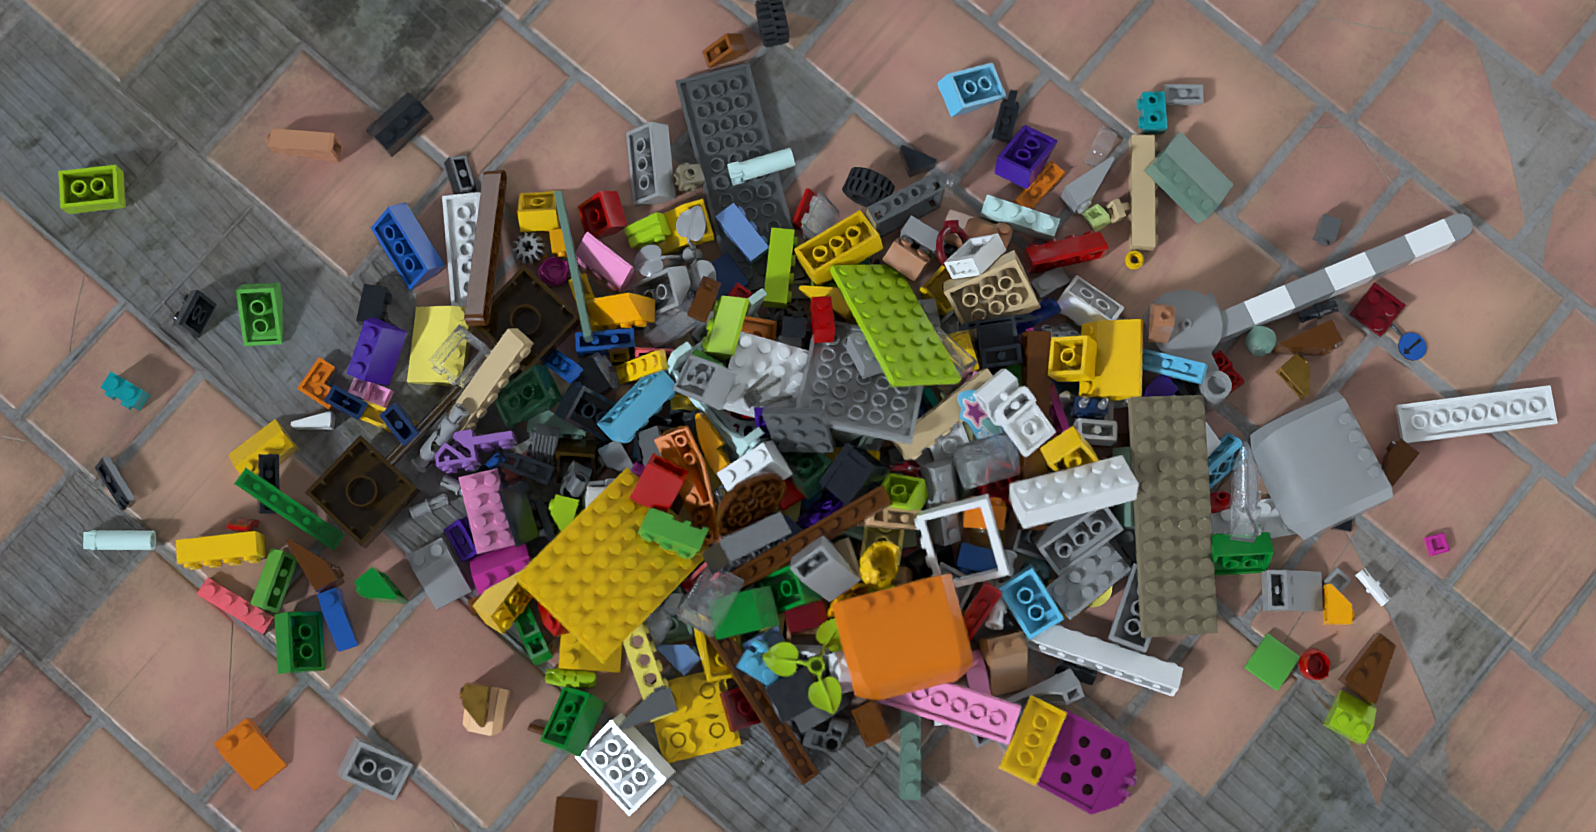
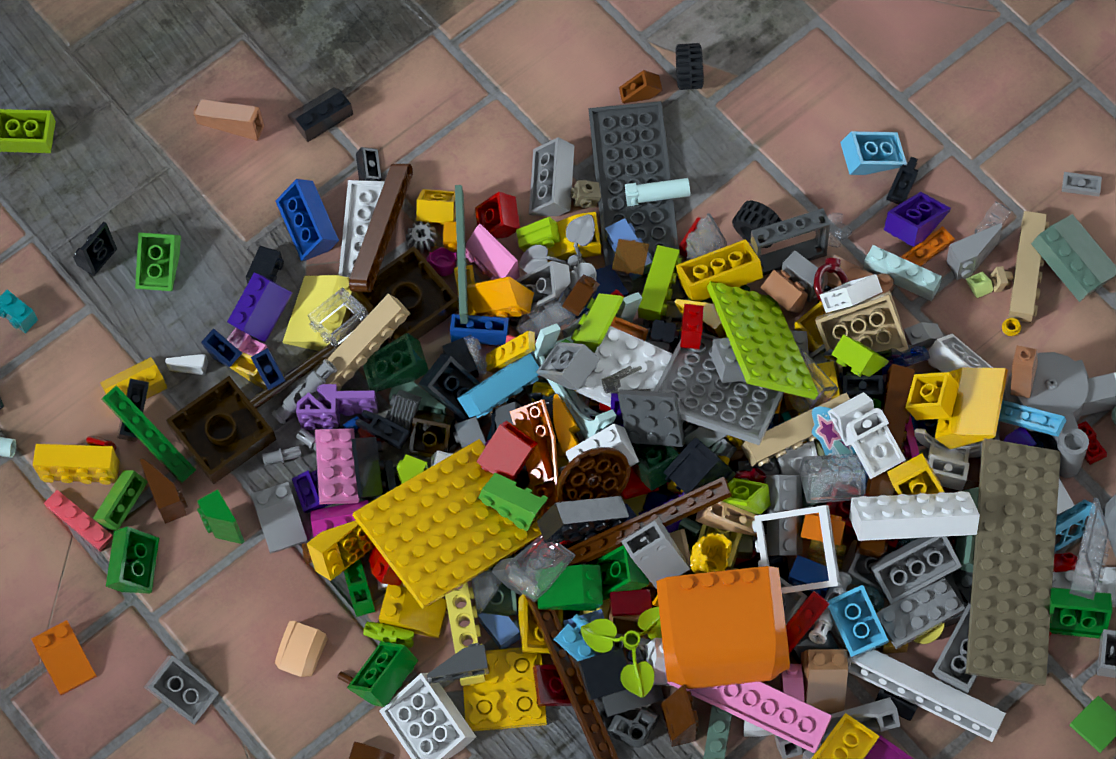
camera: 15 degrees right, 15 degrees down
orange plate [297,357,337,410] -> none
blue slope [317,588,358,652] -> none
pearl gold slope [459,682,491,727] -> none
blue plate [543,349,583,384] -> none
dark grey piece [560,461,592,499] -> none
dark brown slope [609,347,632,366] -> none
black slope [899,145,937,178] -> none
red slope [1023,230,1109,275] -> none
dark blue piece [1070,396,1109,420] -> none
teal brick [1136,91,1167,135] -> none
none -> clear orange piece [612,239,649,275]
none -> lime slope [831,334,889,377]

